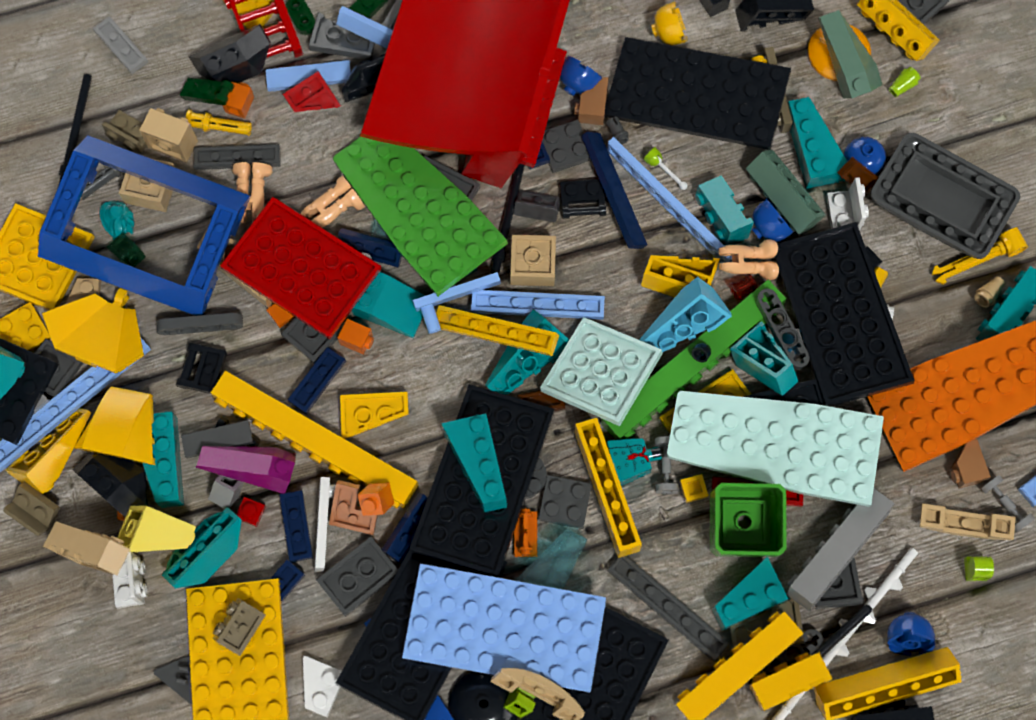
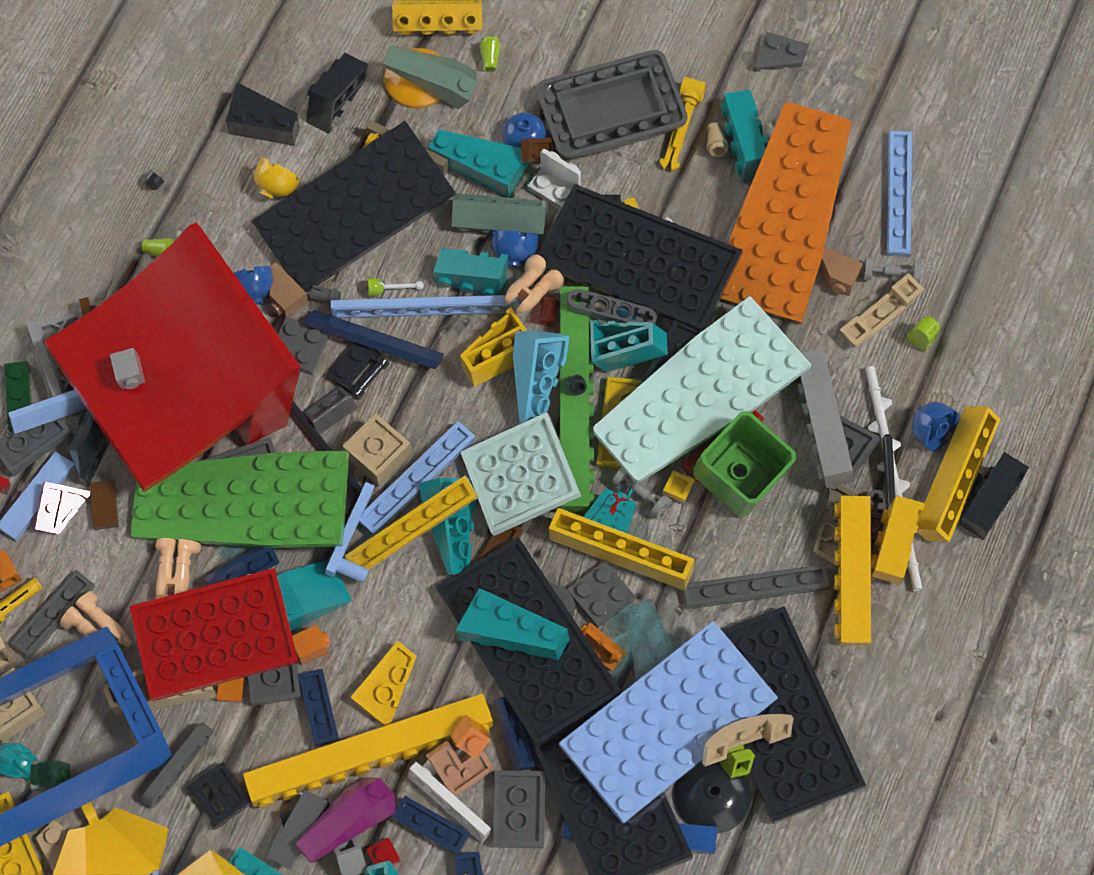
camera: 50 degrees left, 5 degrees down
teal wedge [712,556,788,631] -> none
none -> reddish brown tile [90,480,119,530]
none -> light grey brick [110,348,145,389]

